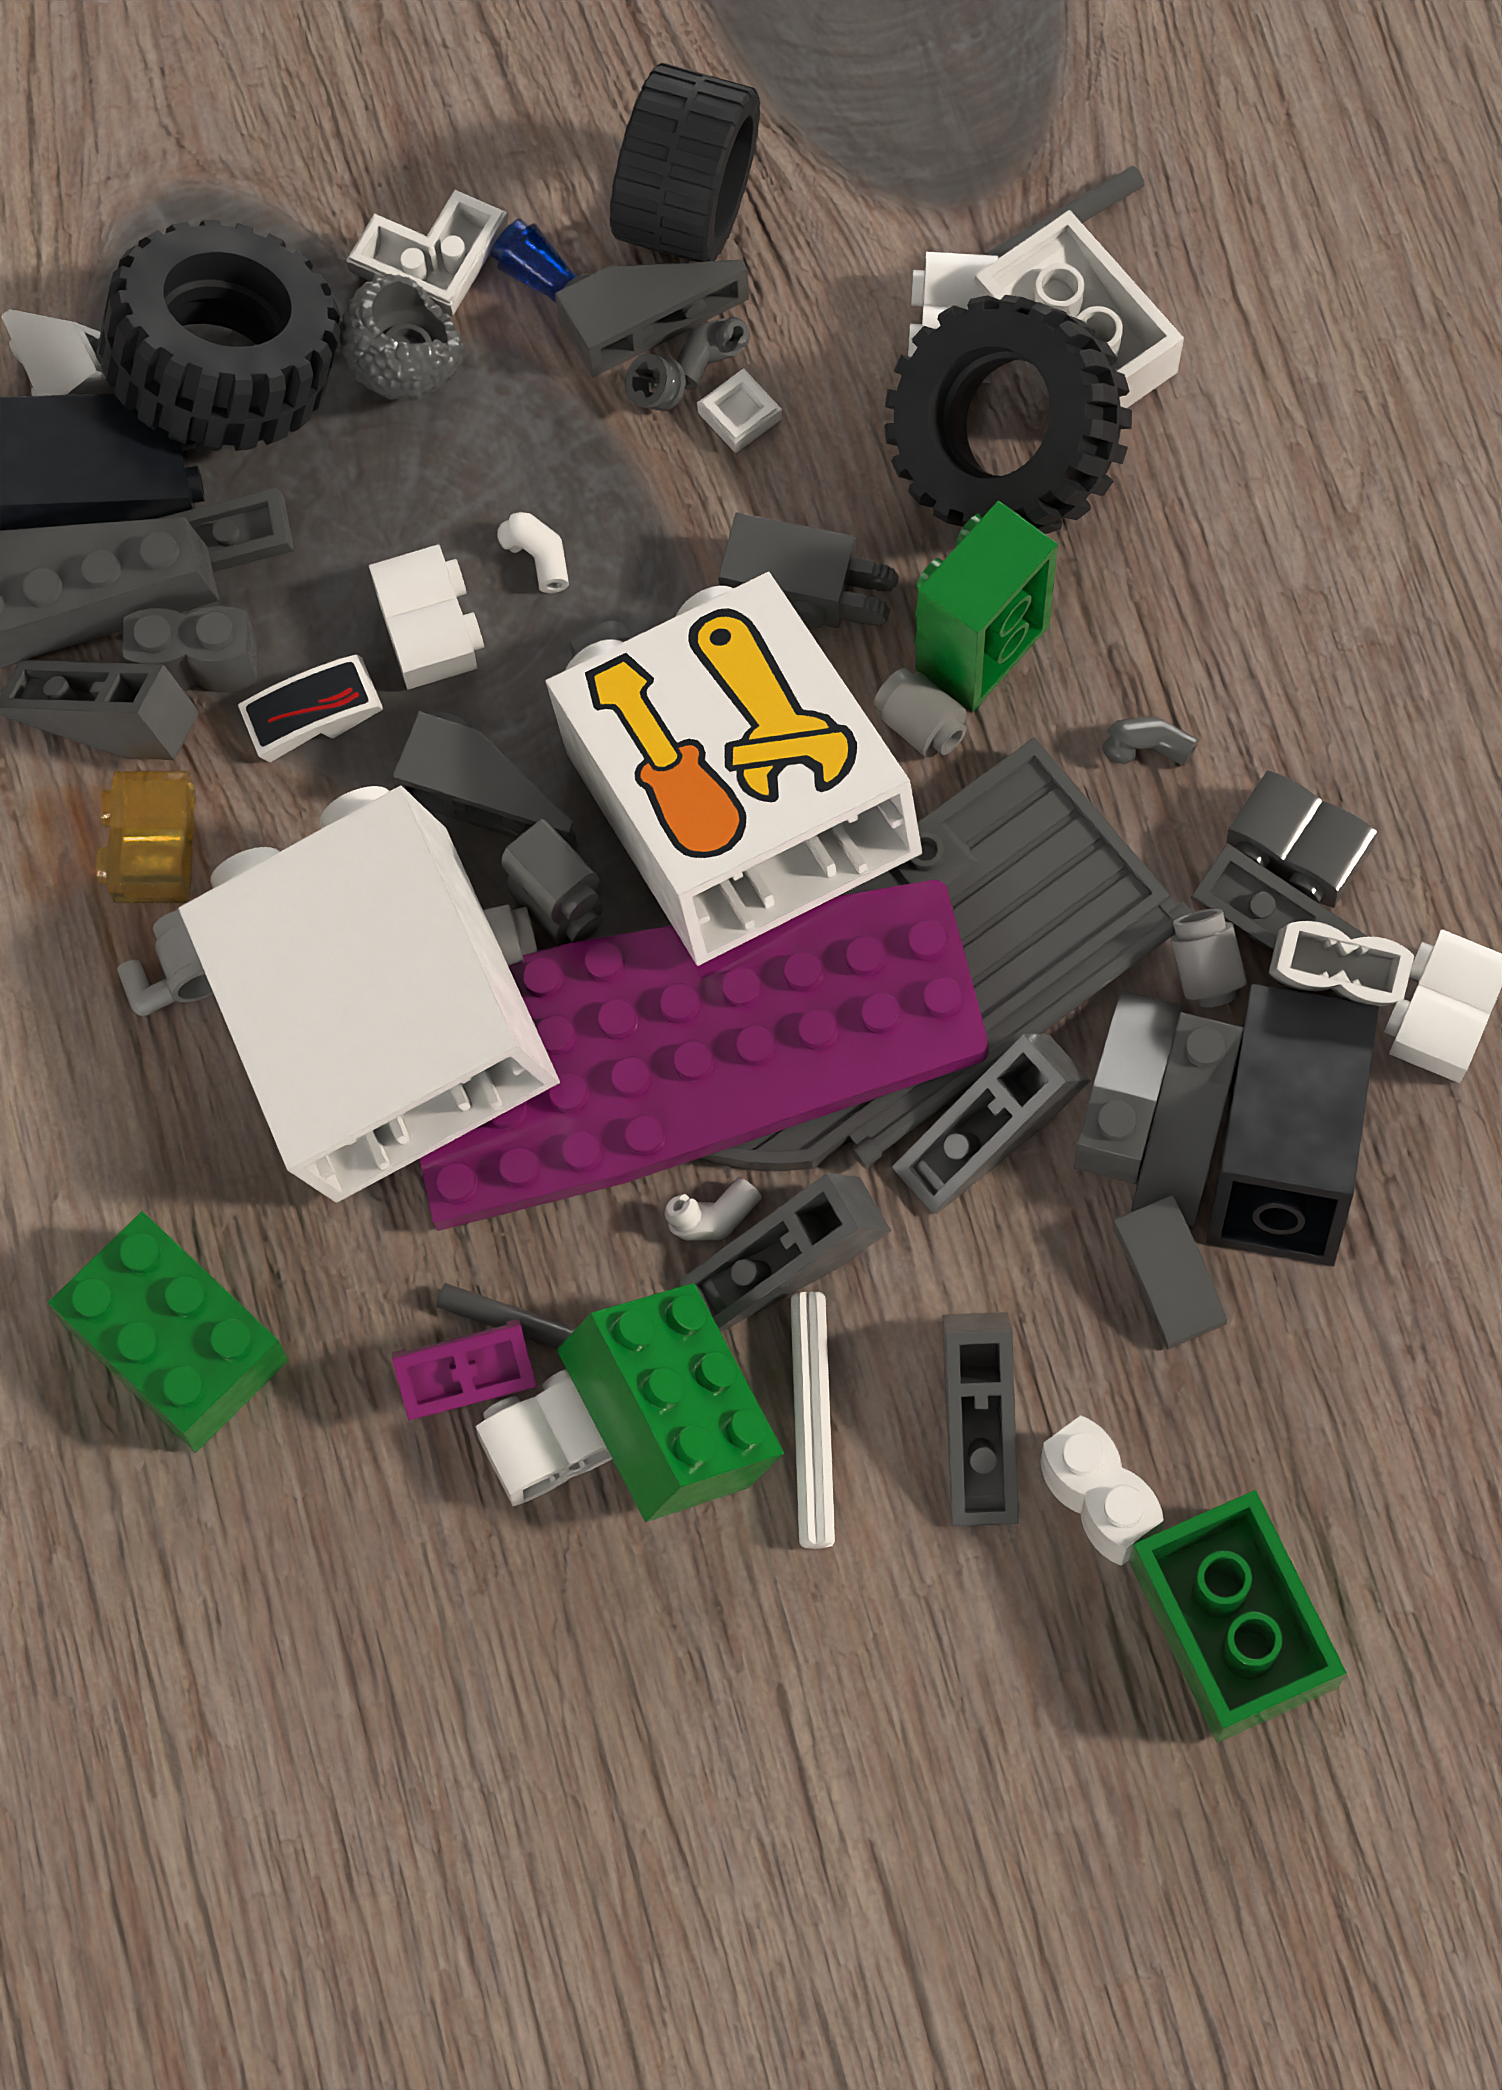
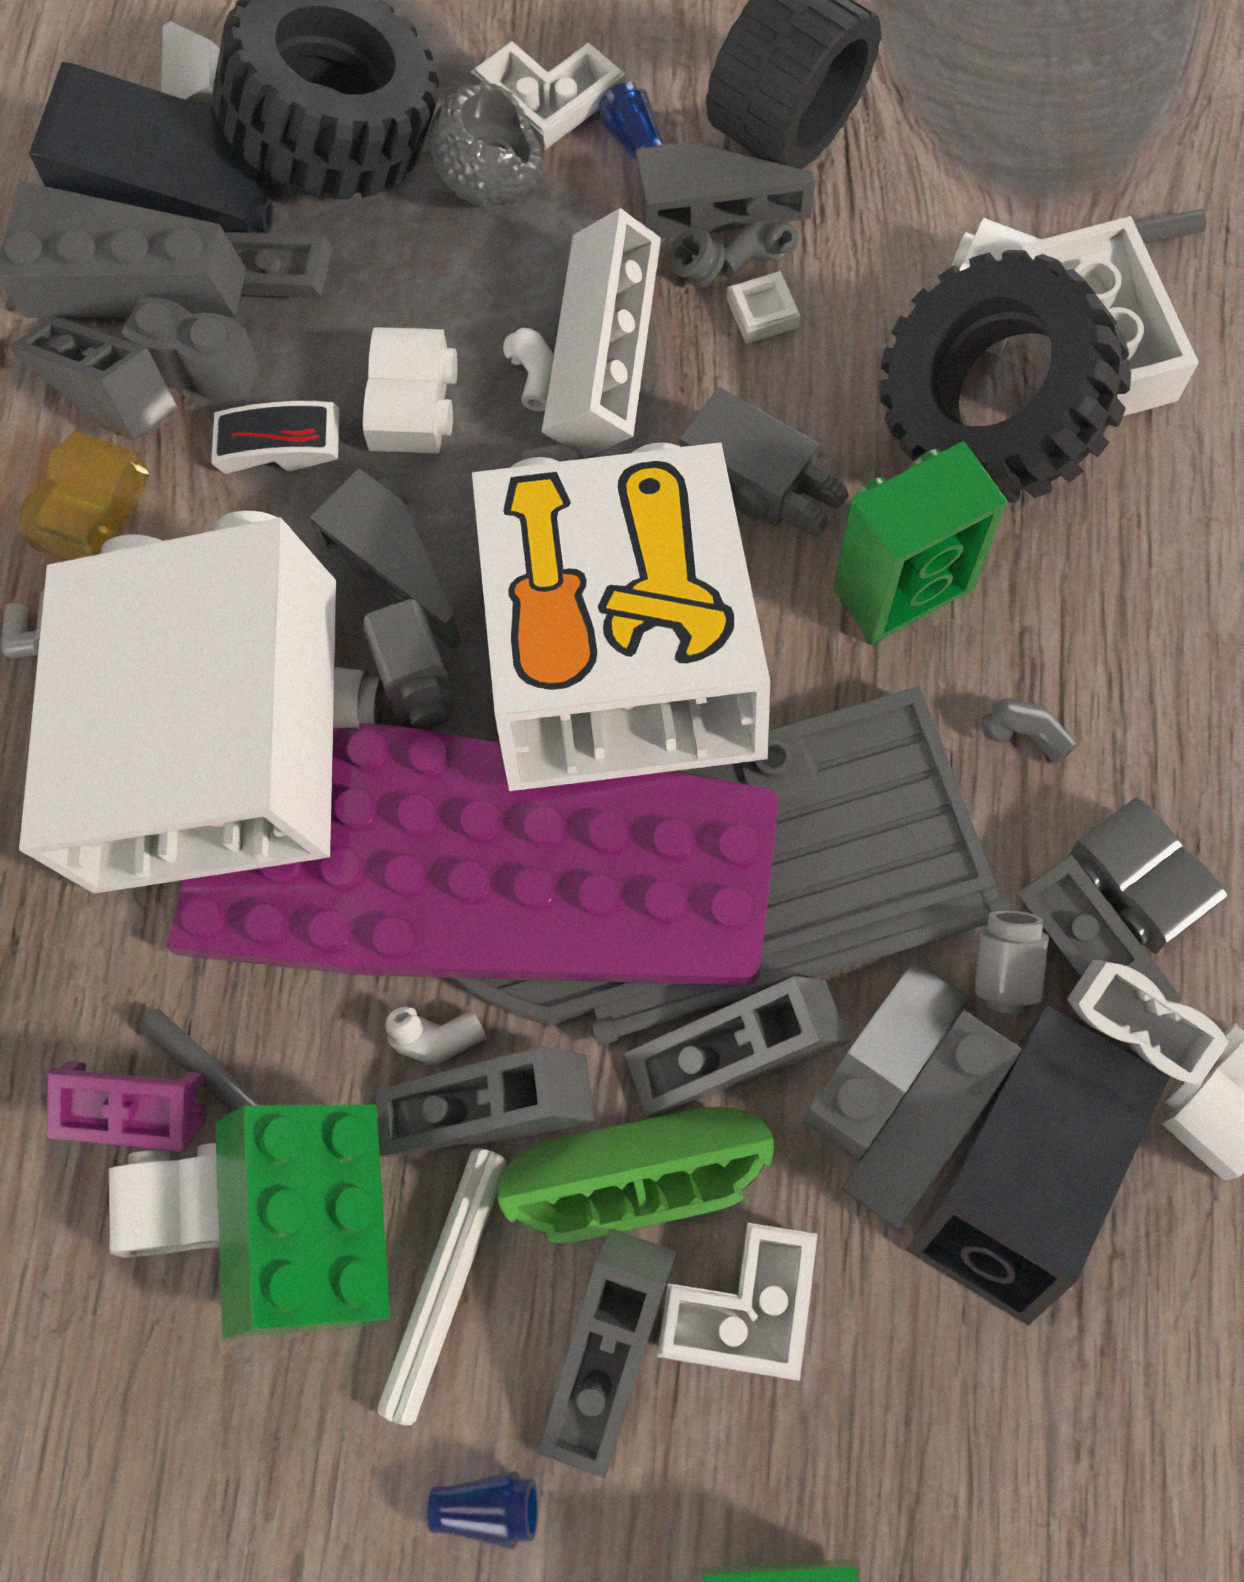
camera: 20 degrees right, 0 degrees up
light grey brick [874,668,967,758] -> none
white brick [1040,1415,1164,1566] -> none
dark grey slope [1113,1195,1227,1349] -> none
none -> clear blue cone [427,1471,539,1549]
none -> bright green brick [497,1107,774,1243]
none -> white brick [542,208,661,458]
none -> white brick [657,1223,818,1381]

